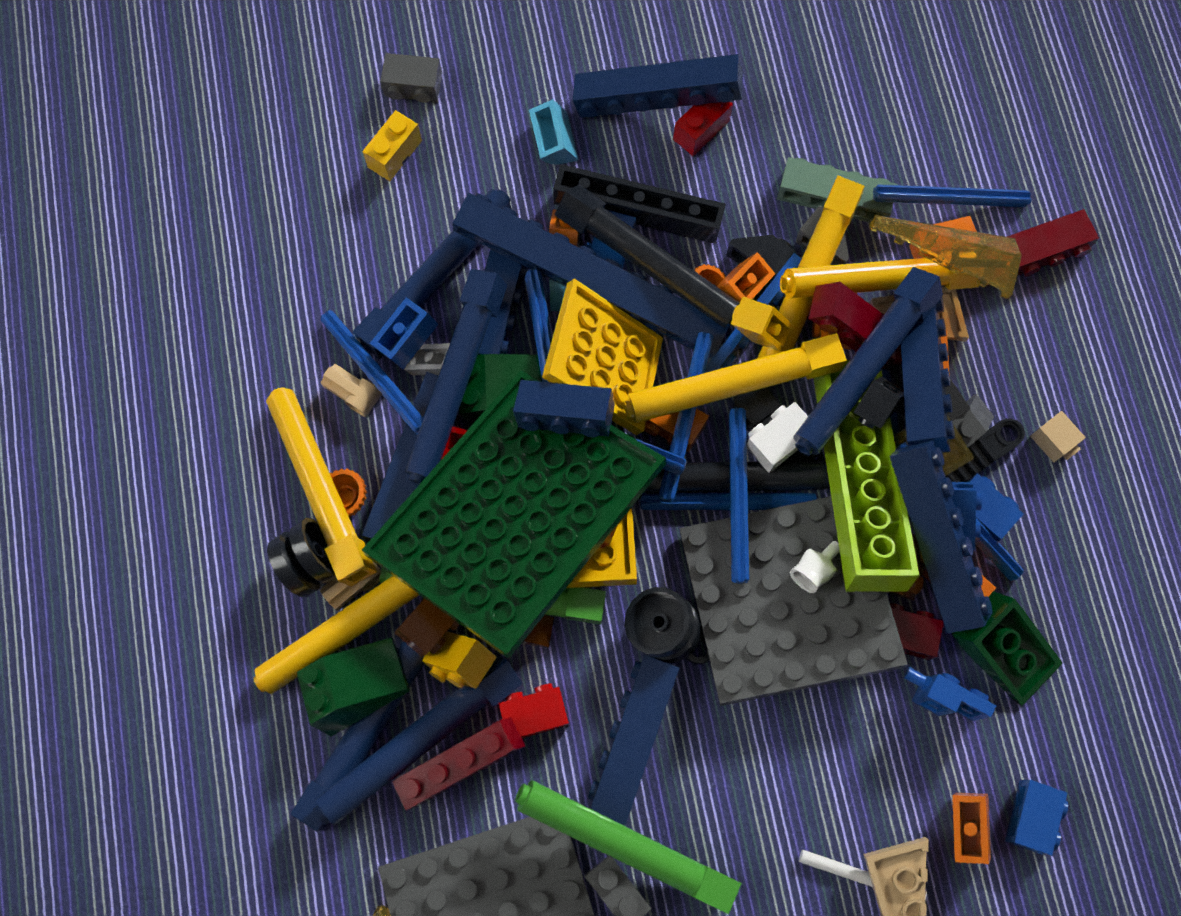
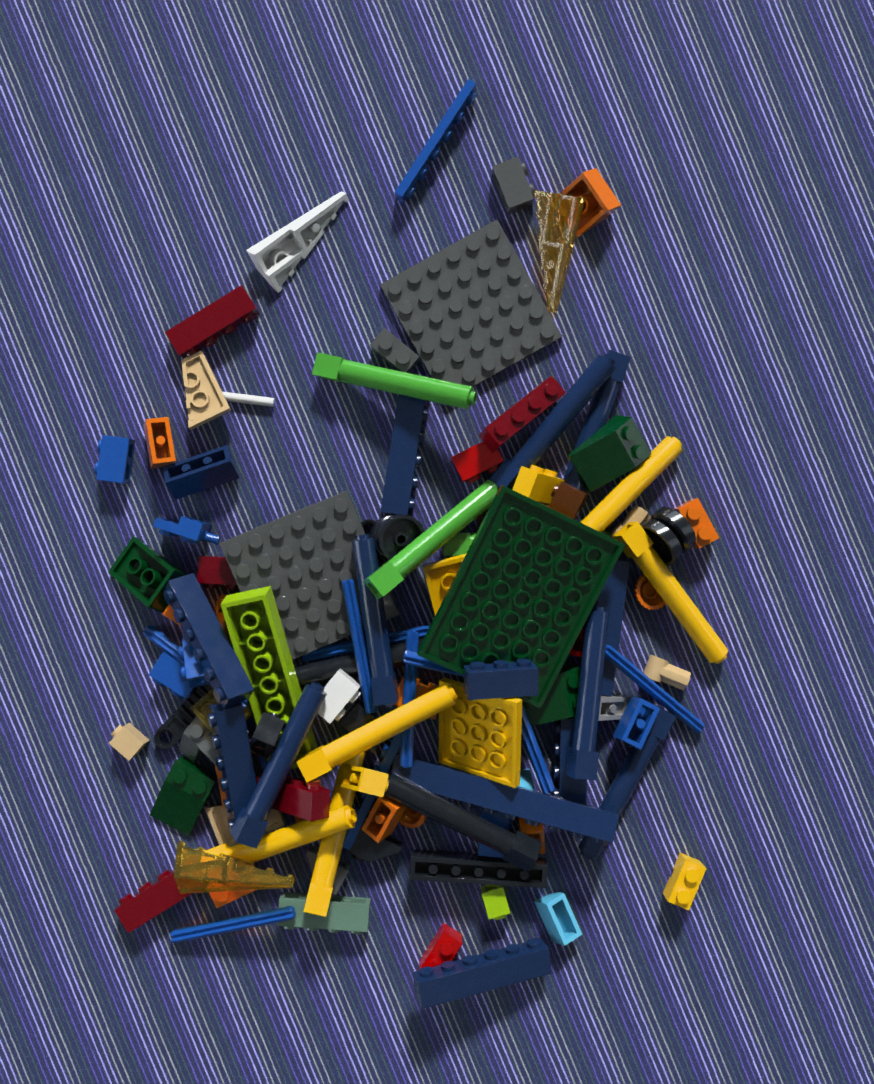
camera: 165 degrees right, 15 degrees up
dark grey brick [380,53,442,103] -> none
white piece [790,541,840,594] -> none
none -> dark green slope [150,755,218,836]
none -> dark blue brick [163,445,239,500]
none -> dark blue brick [351,534,399,706]
none -> bright green brick [363,480,500,599]
none -> lime brick [481,885,510,920]
none -> orange brick [673,498,719,549]

